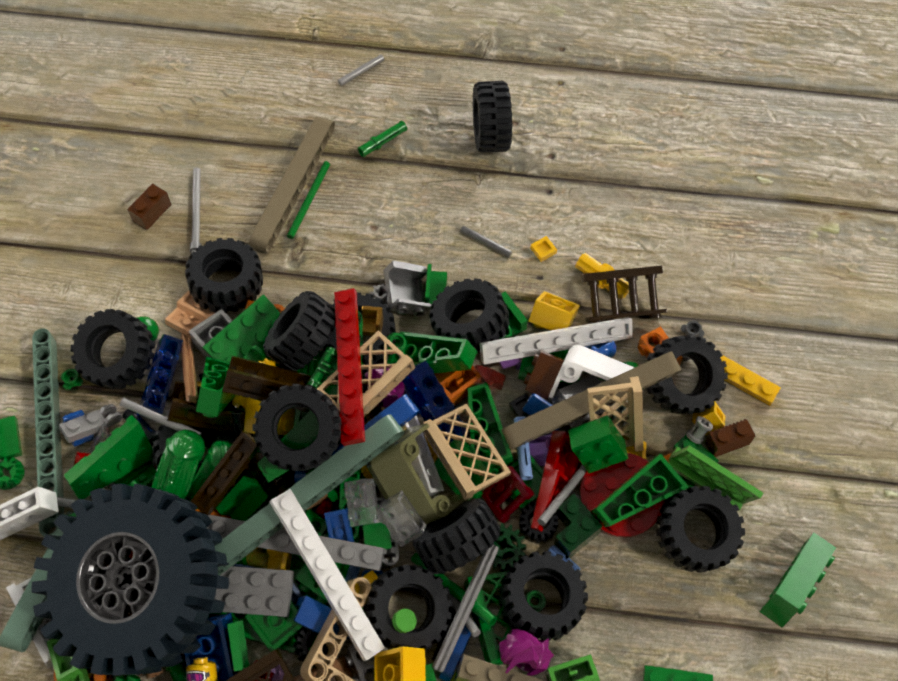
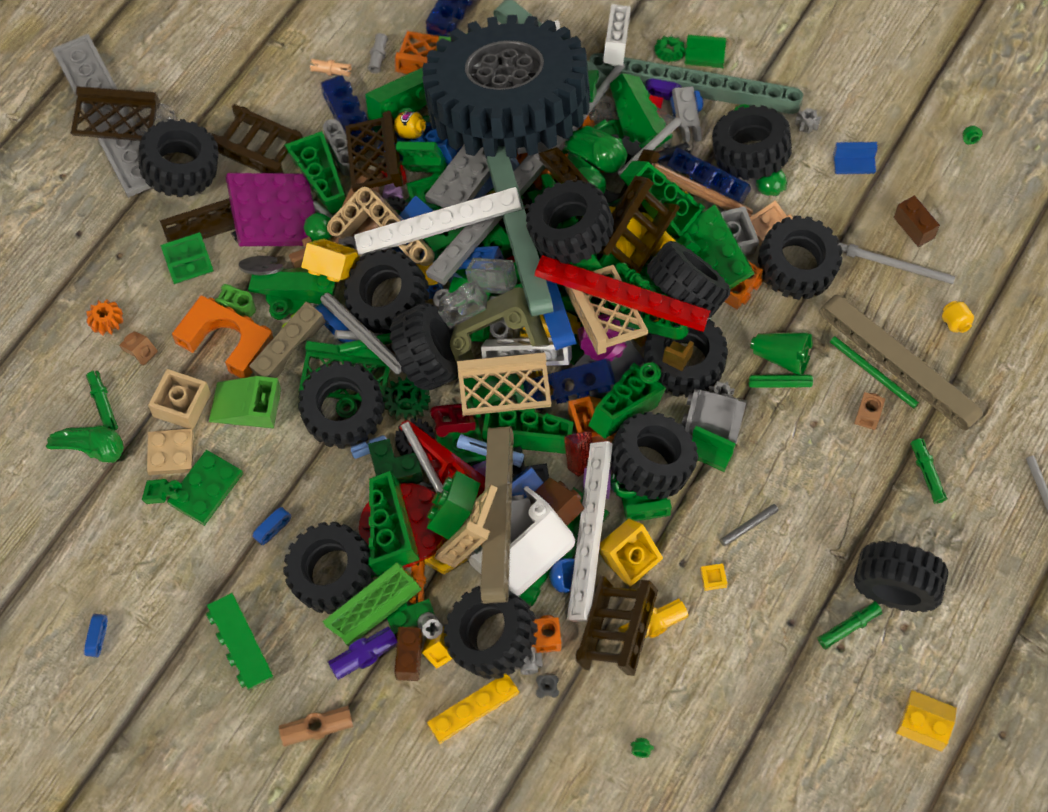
camera: 115 degrees right, 0 degrees up
bright green tile [392,609,417,633] -> none
magenta hair [500,629,554,676] -> none
none -> blue beam [253,507,291,545]
none -> medium nougat piece [279,706,353,747]
none -> dark purple piece [328,627,397,680]
none -> green plate [630,738,654,758]
none -> dark purple beam [645,79,681,101]
none -> green axle [749,375,813,388]
none -> green cone [750,332,813,375]
none -> light grey gear [795,108,821,134]
none -> green pin [817,601,883,650]
none -> blue panel [833,142,878,174]
none -> medium nougat brick [854,392,885,430]
none -> yellow slope [896,690,957,752]
none -> yellow head [942,301,974,333]
none -> green plate [962,125,983,145]

